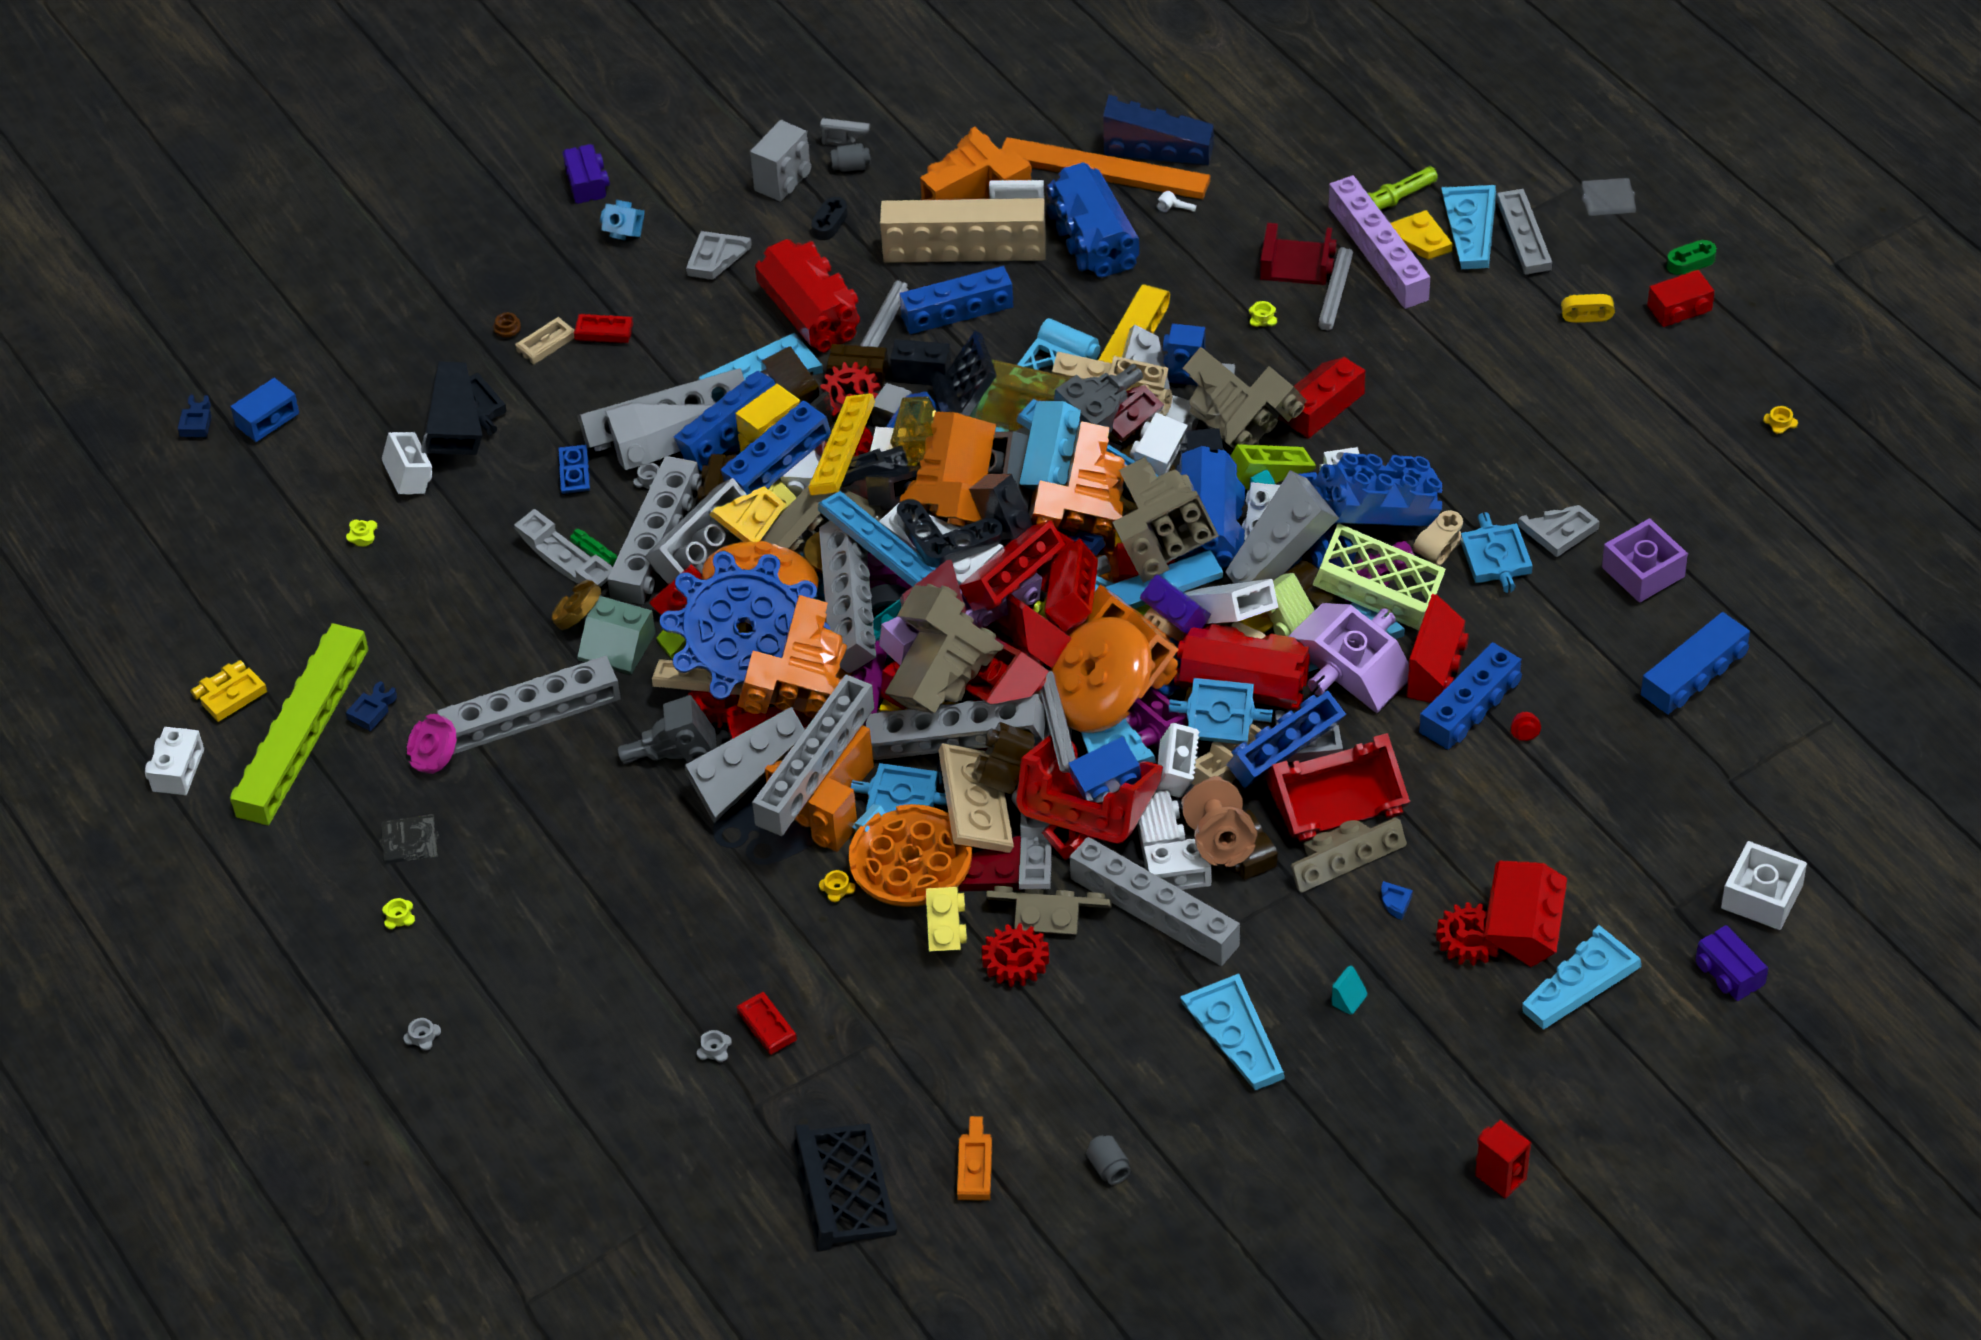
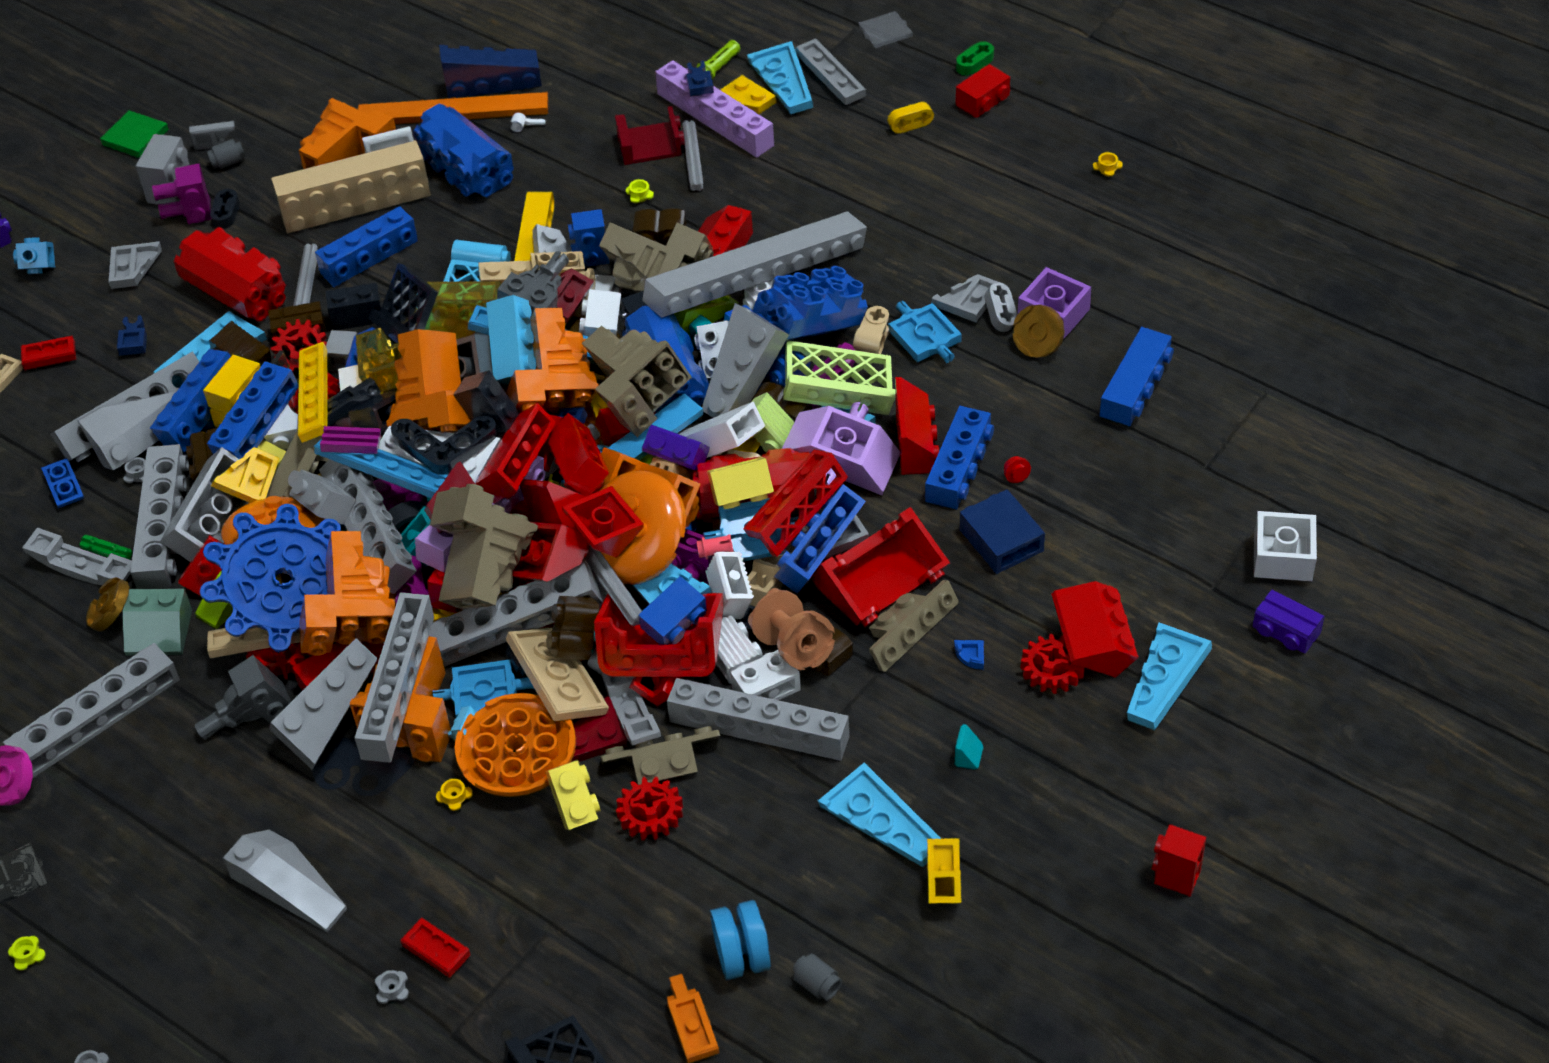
camera: 20 degrees left, 0 degrees up
none -> green tile [100,110,169,158]
none -> dark blue plate [117,315,147,356]
none -> magenta brick [152,164,211,224]
none -> light grey wedge [223,830,347,932]
none -> light grey brick [288,469,356,525]
none -> magenta tile [320,426,381,454]
none -> red slope [562,486,644,558]
none -> dark brown brick [633,209,686,246]
none -> light grey brick [642,211,867,318]
none -> dark blue plate [686,61,714,97]
none -> coral pin [696,534,734,560]
none -> light yellow brick [707,457,774,509]
none -> dark azure wheel [710,900,771,980]
none -> red fence [743,449,848,557]
none -> yellow brick [927,839,961,903]
none -> dark blue brick [960,489,1045,574]
none -> light grey beam [985,282,1017,332]
none -> pearl gold tile [1012,304,1065,358]

